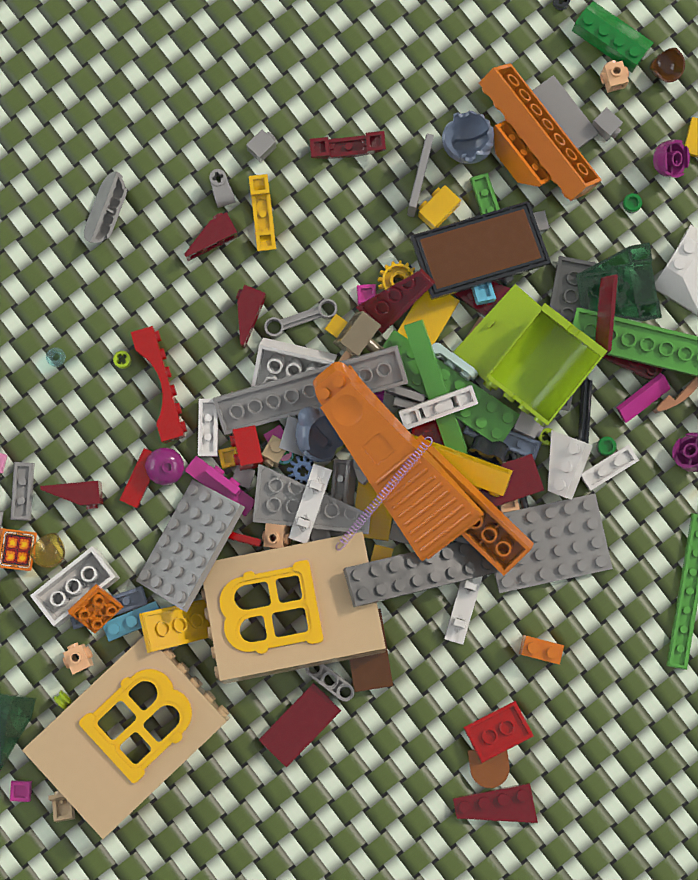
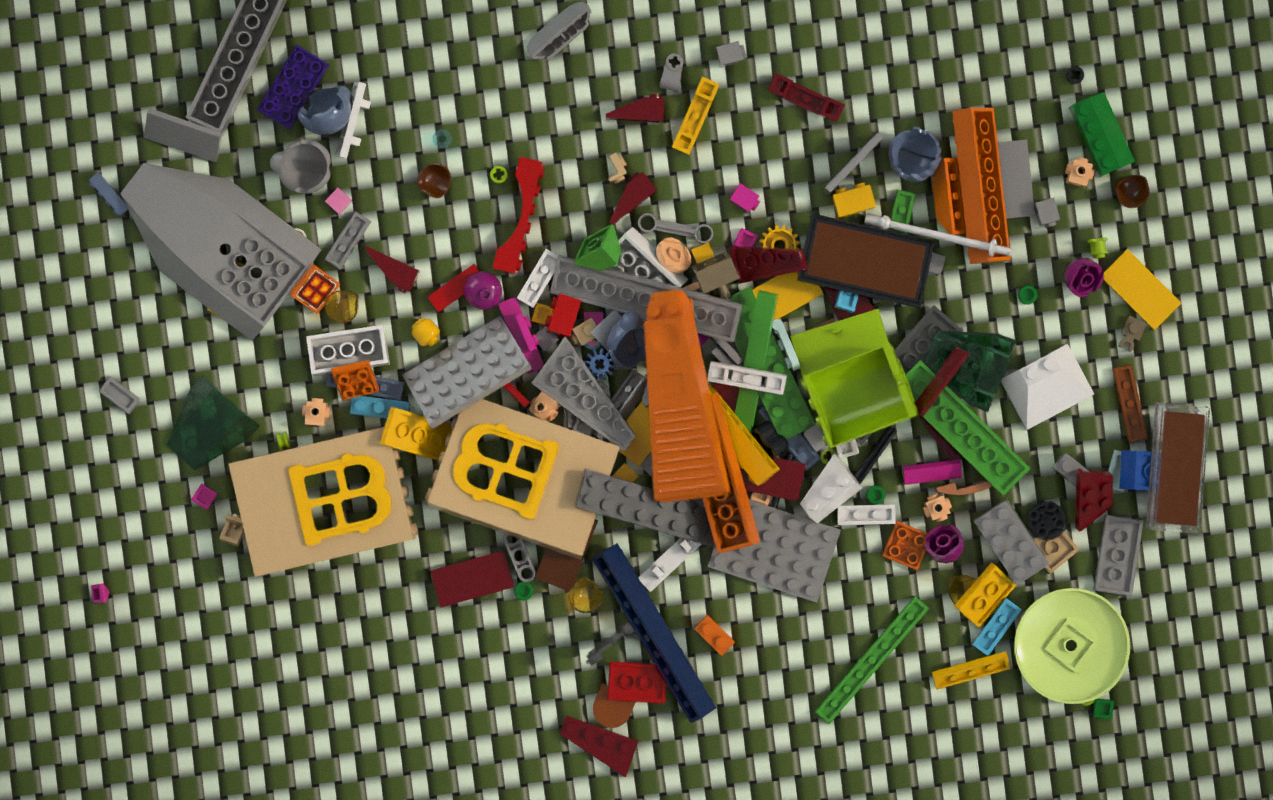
camera: 30 degrees right, 5 degrees up
white hinge [289,464,332,543] -> none
lavender piece [336,437,432,550] -> none
none -> yellow head [412,318,440,347]
none -> reddish brown helmet [417,163,451,198]
none -> green tile [514,581,534,601]
none -> clear yellow helmet [568,578,604,613]
none -> bright green slope [574,224,621,271]
none -> dark grey plant [585,621,635,666]
none -> dark blue brick [592,543,716,723]
none -> tan bracket [608,153,627,184]
none -> light nougat tile [656,238,692,274]
none -> dark pink brick [729,183,760,213]
none -> white tile [836,439,859,459]
none -> white bar [864,213,1013,257]
none -> orange tile [882,521,928,571]
none -> light nougat brick [923,493,952,522]
none -> lime brick [1087,237,1109,259]

